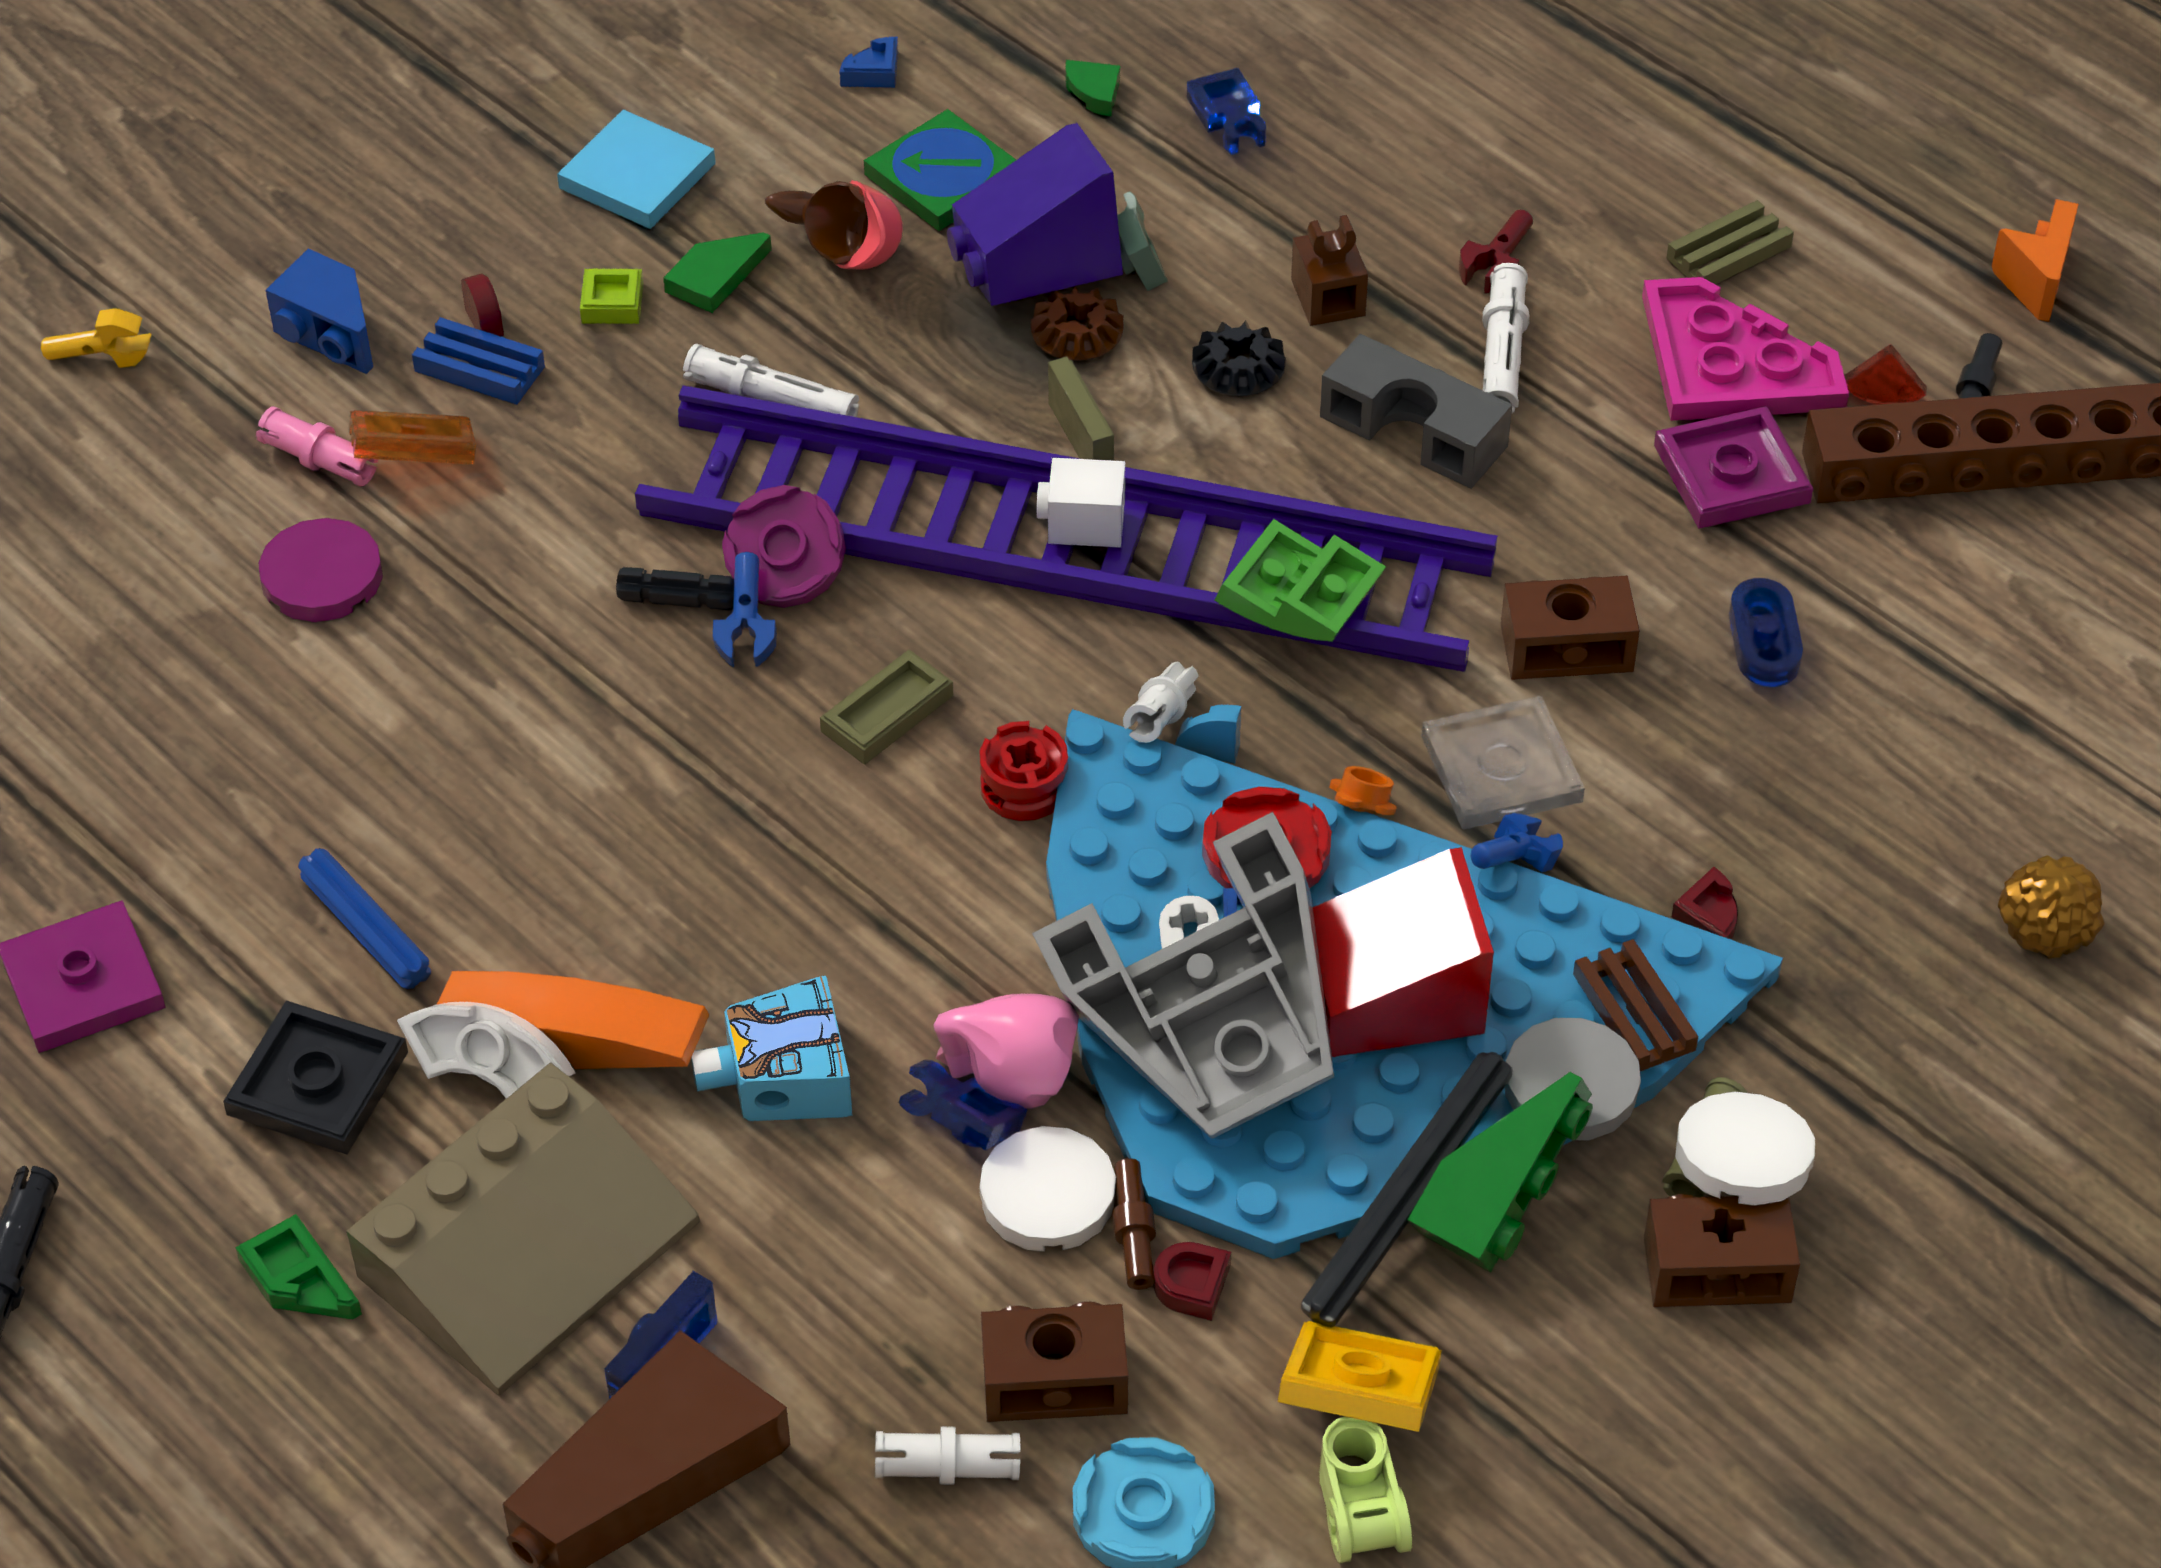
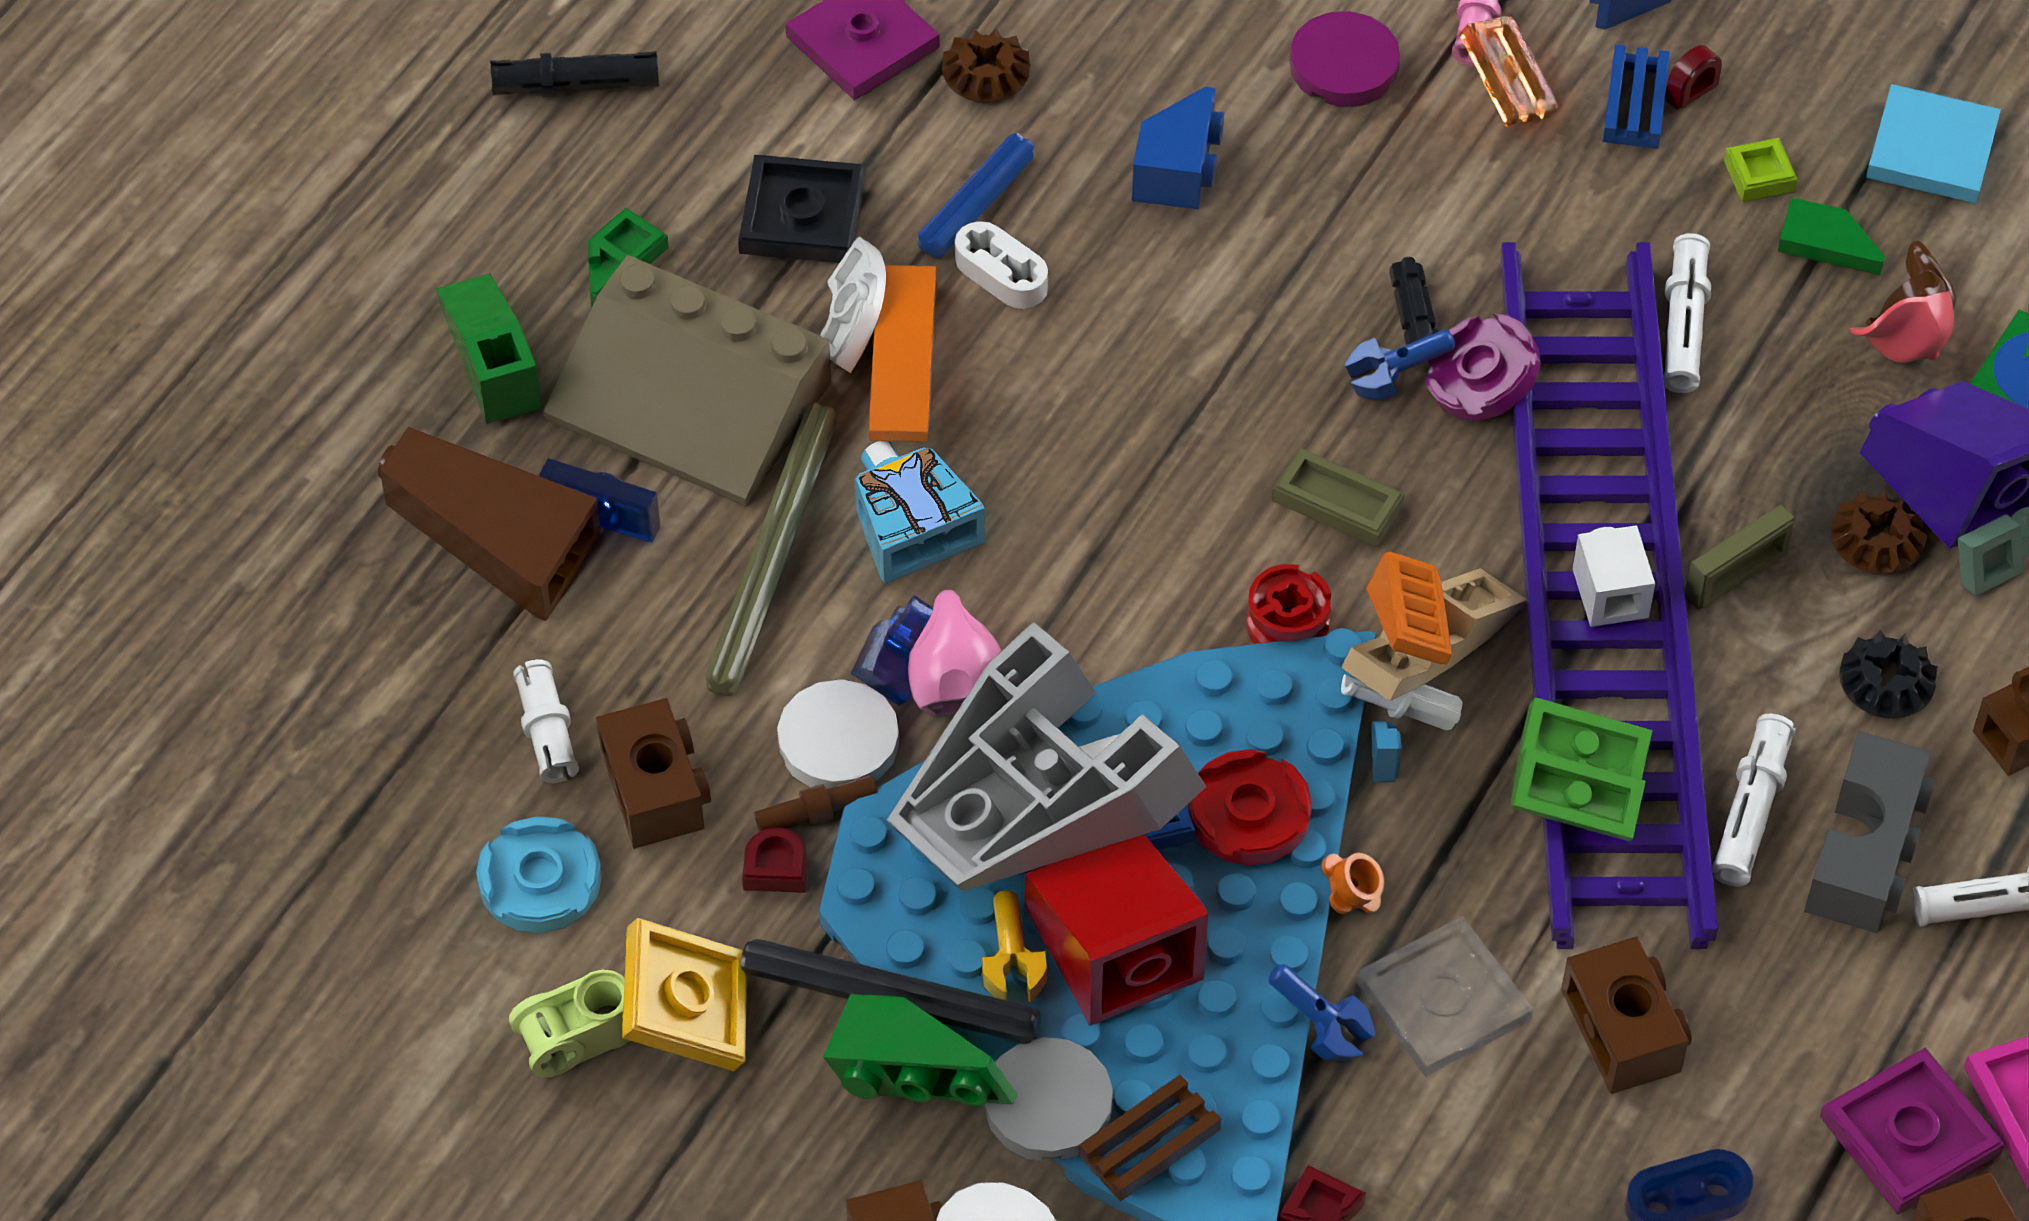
camera: 75 degrees right, 5 degrees up
none -> green slope [436,273,542,424]
none -> olive axle [705,403,837,696]
none -> reddish brown gear [942,28,1030,102]
none -> white beam [955,221,1048,309]
none -> yellow bar [982,890,1047,1002]
none -> blue slope [1132,87,1224,209]
none -> tan slope [1341,568,1526,701]
none -> orange slope [1366,552,1452,665]
none -> white pin [1712,714,1796,887]

